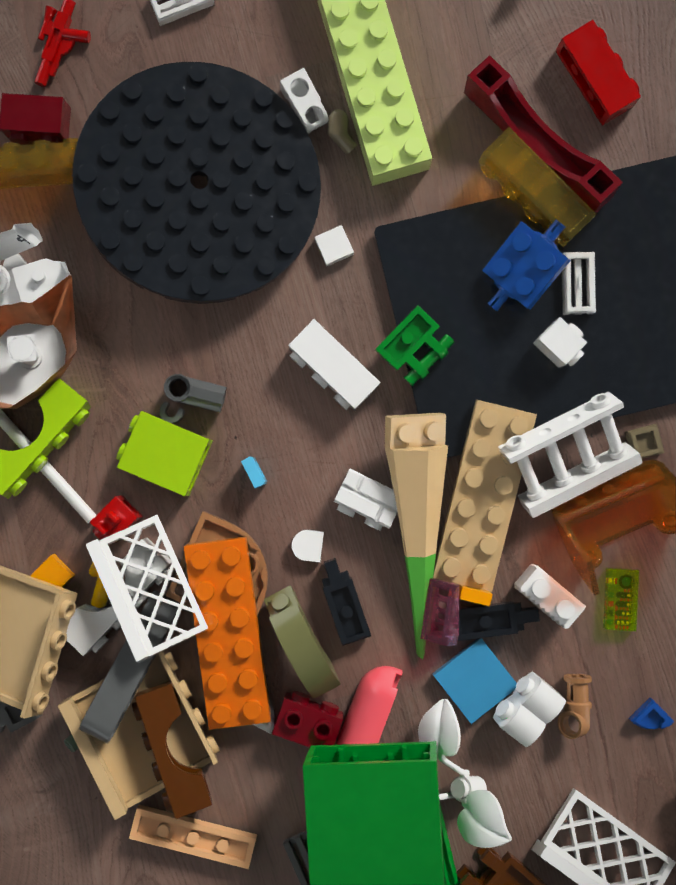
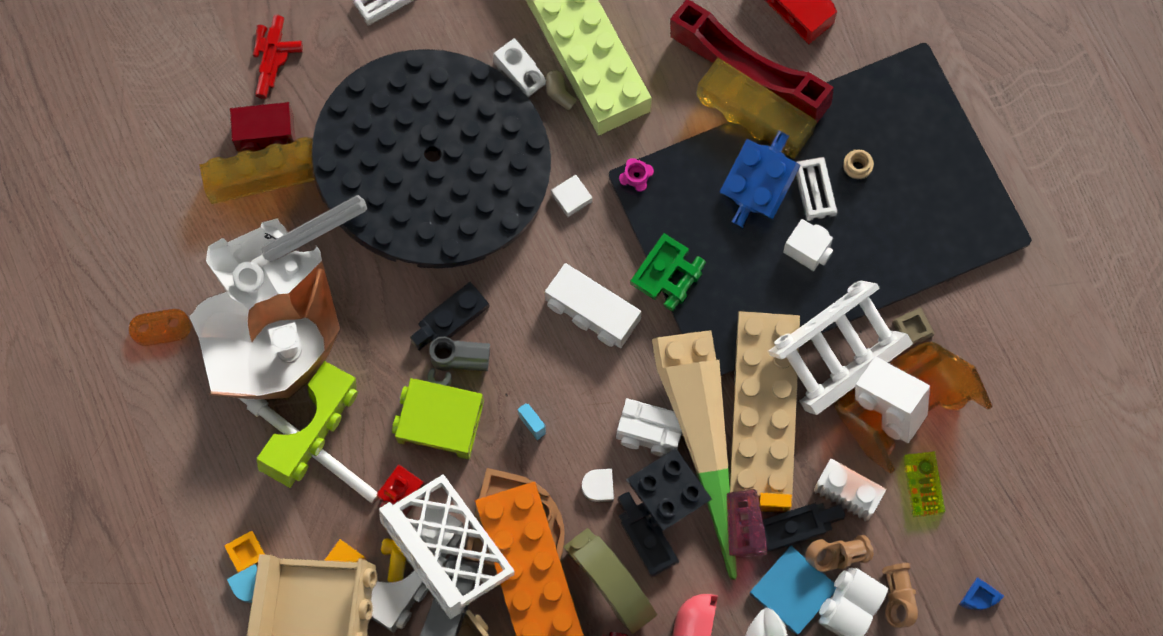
camera: 10 degrees left, 15 degrees down
none -> light grey axle [261,195,367,262]
none -> black hinge [410,281,490,351]
none -> dark pink plate [619,158,654,192]
none -> black hinge [626,448,712,531]
none -> medium nougat connector [805,535,874,572]
none -> tan plate [843,150,874,179]
none -> white brick [855,356,930,443]

